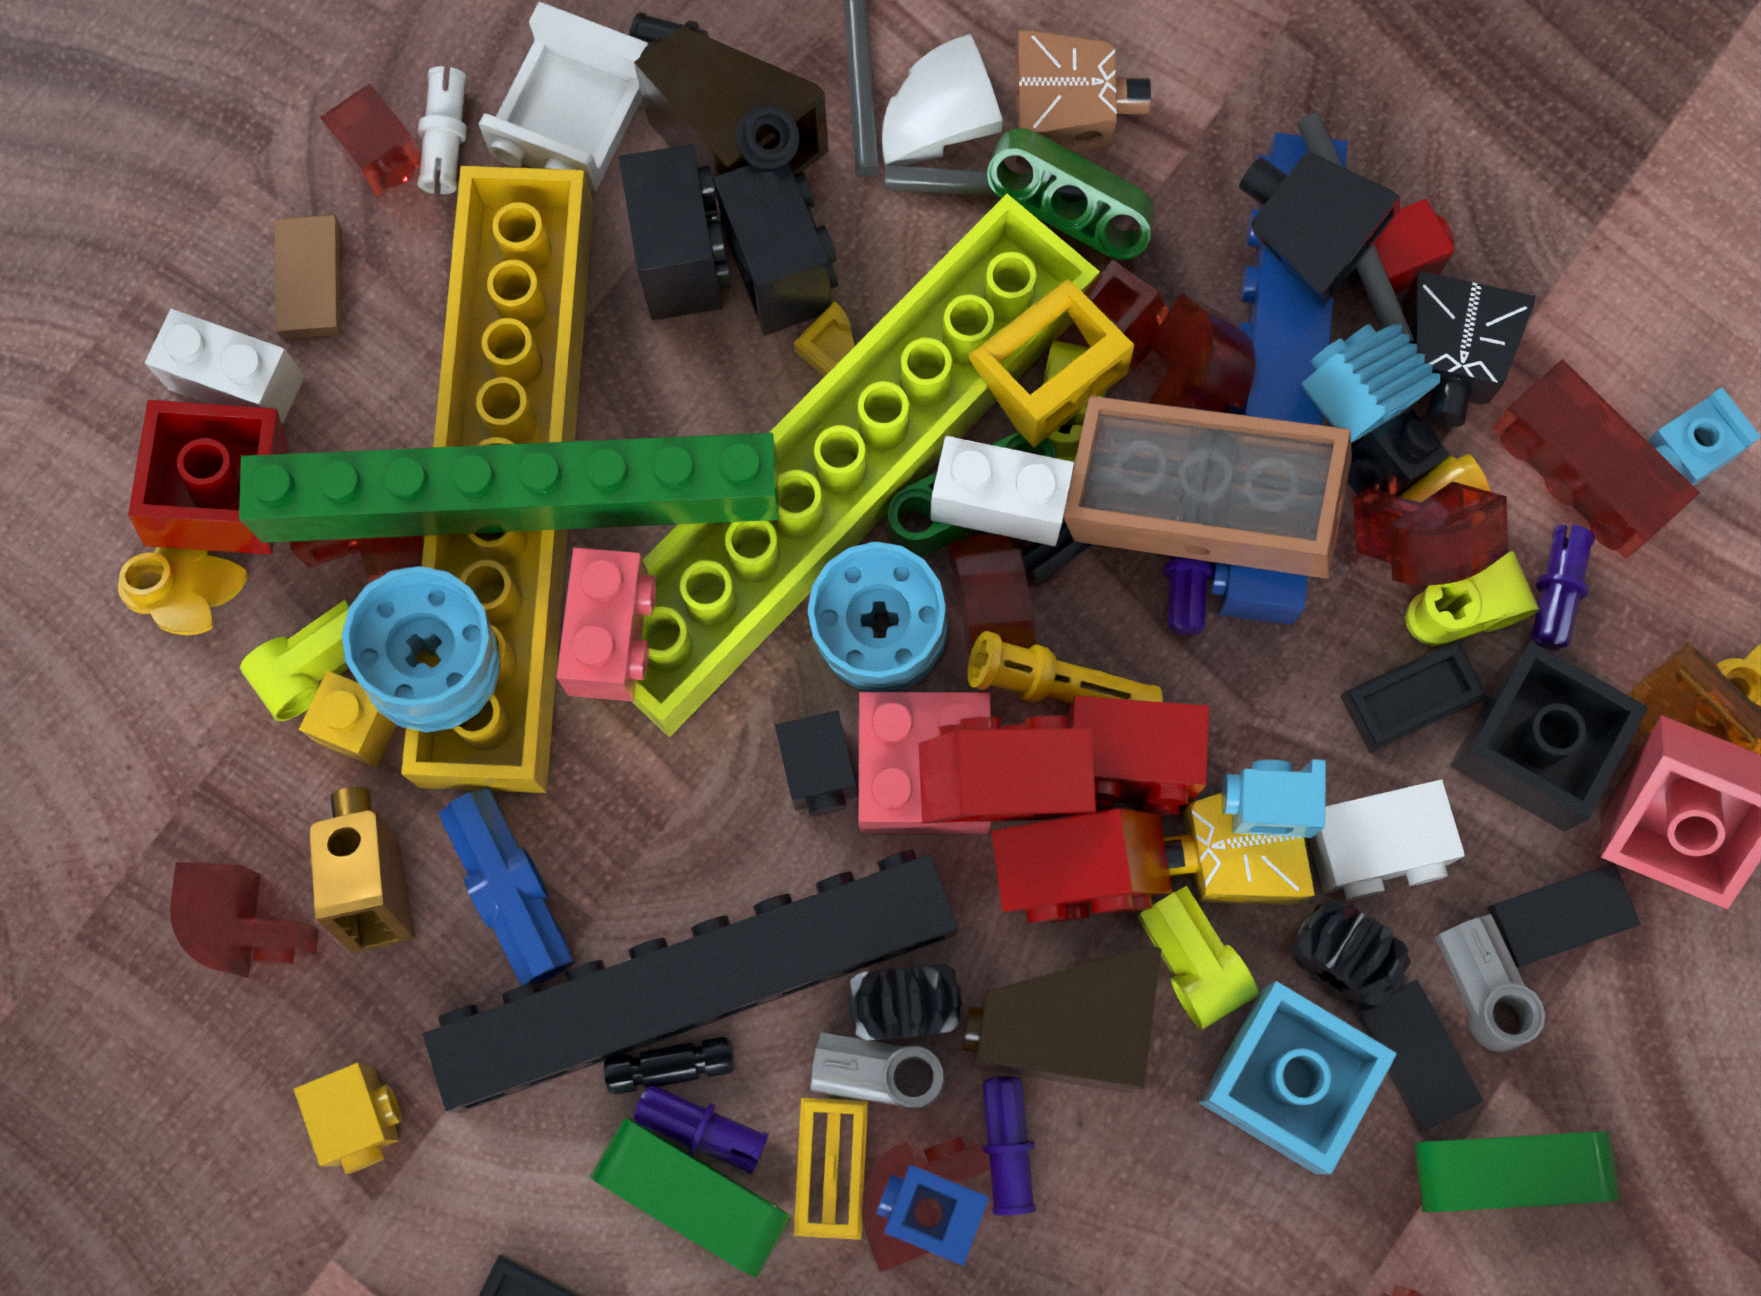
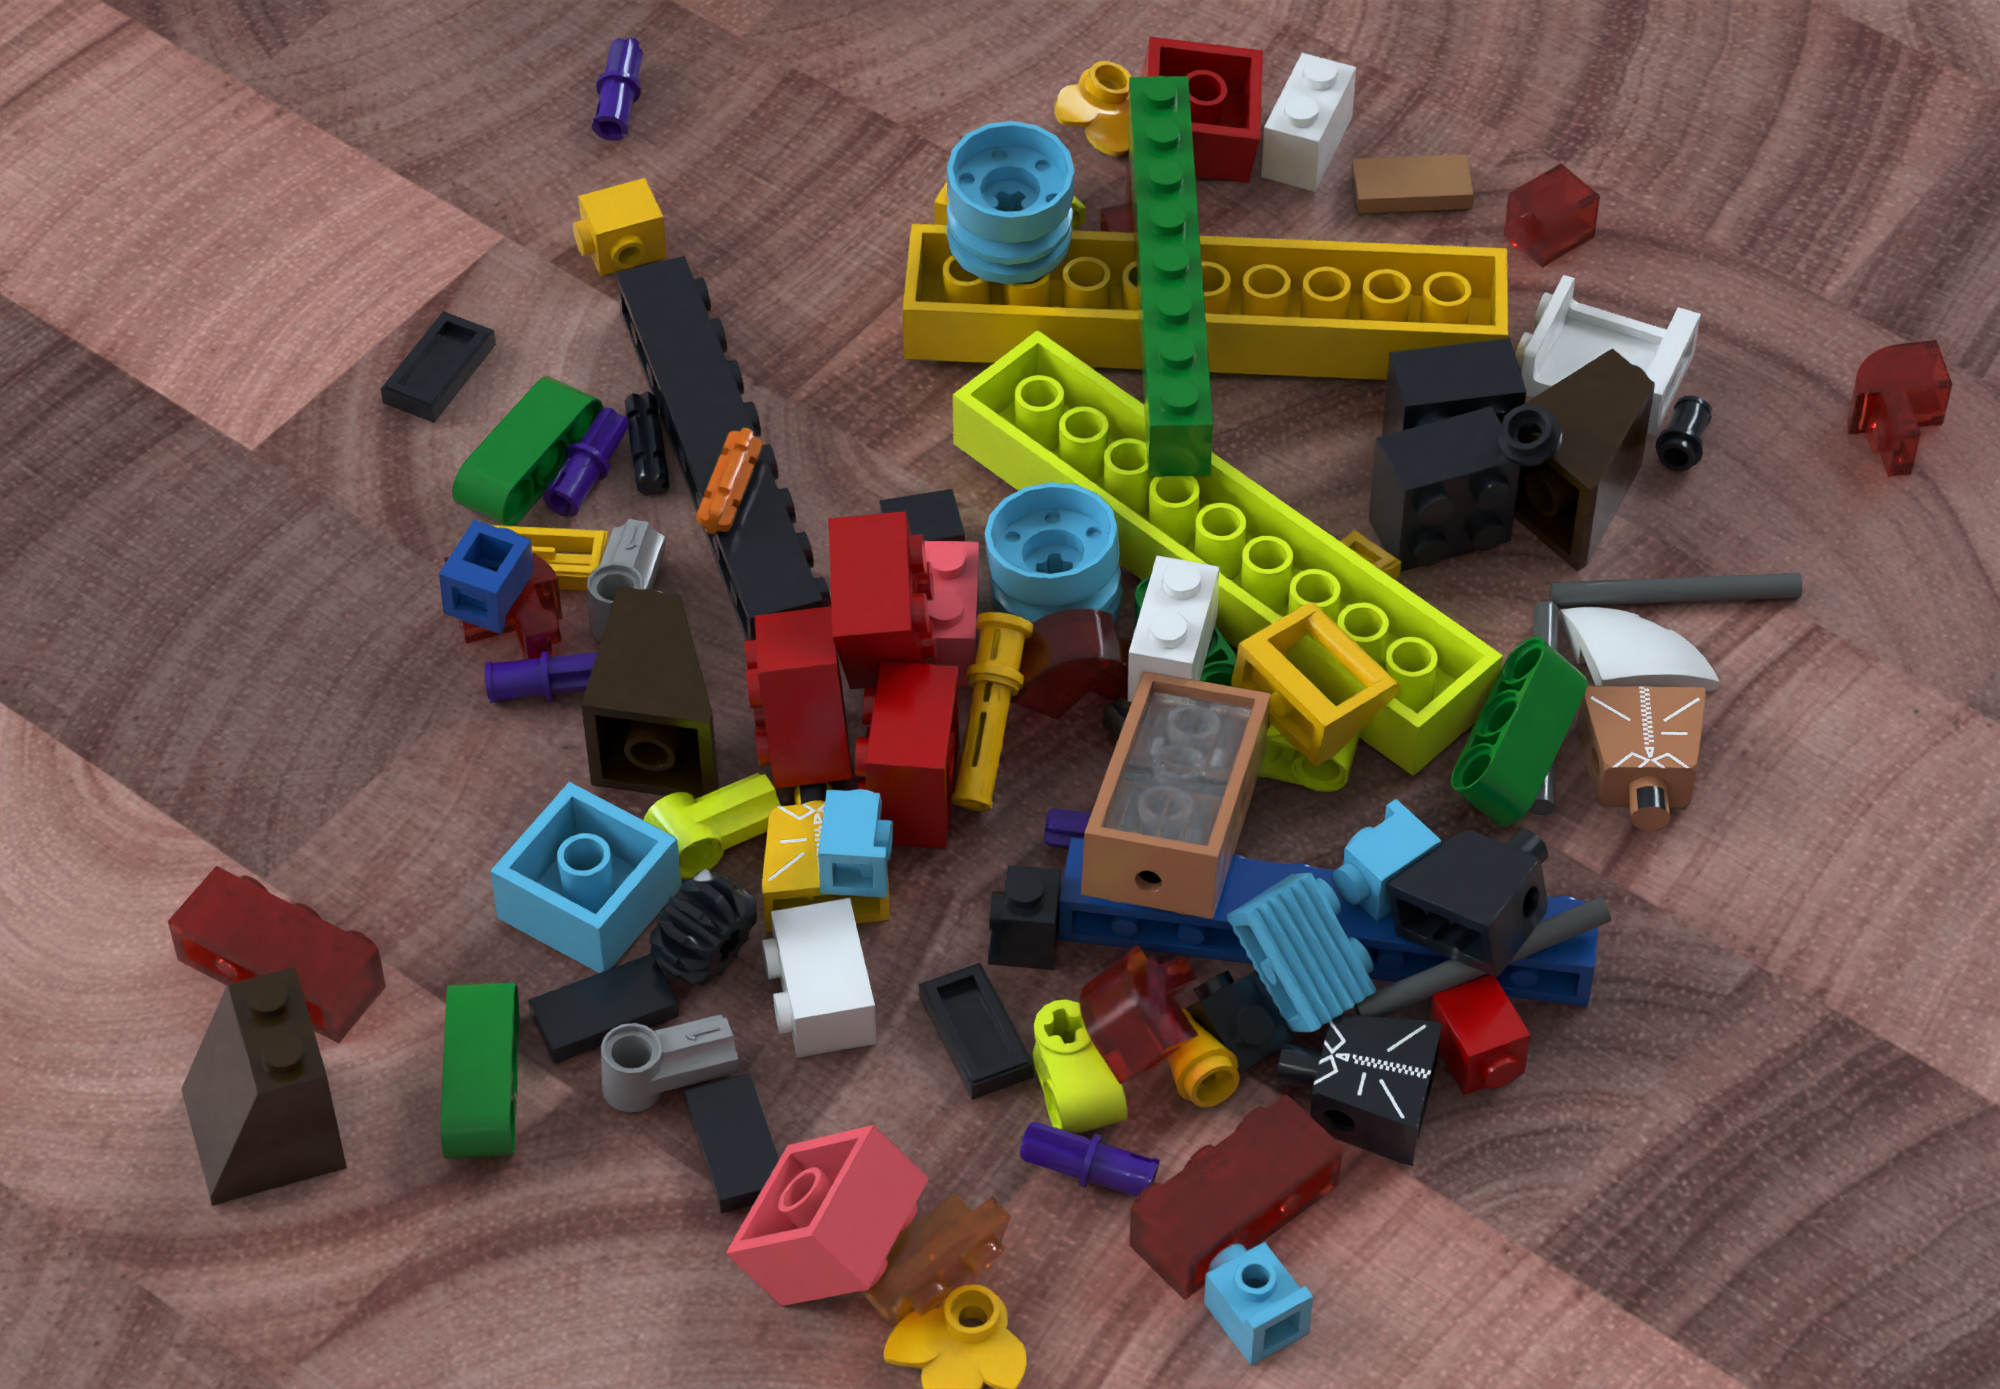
camera: 90 degrees right, 25 degrees down
clear red brick [170,862,319,978] -> none
pearl gold torso [309,787,415,954] -> none
white pin [417,66,467,194] -> none
blue piece [438,787,575,986] -> none
coral brick [556,547,656,702] -> none
black gear [848,964,962,1040] -> none
clear red brick [1084,260,1174,370] -> none
clear red brick [1147,292,1256,412] -> none
black brick [1450,641,1649,832] -> none
none -> dark purple axle [592,37,643,141]
none -> orange axle [696,427,763,535]
none -> black brick [988,865,1061,970]
none -> medium azure brick [1333,799,1441,921]

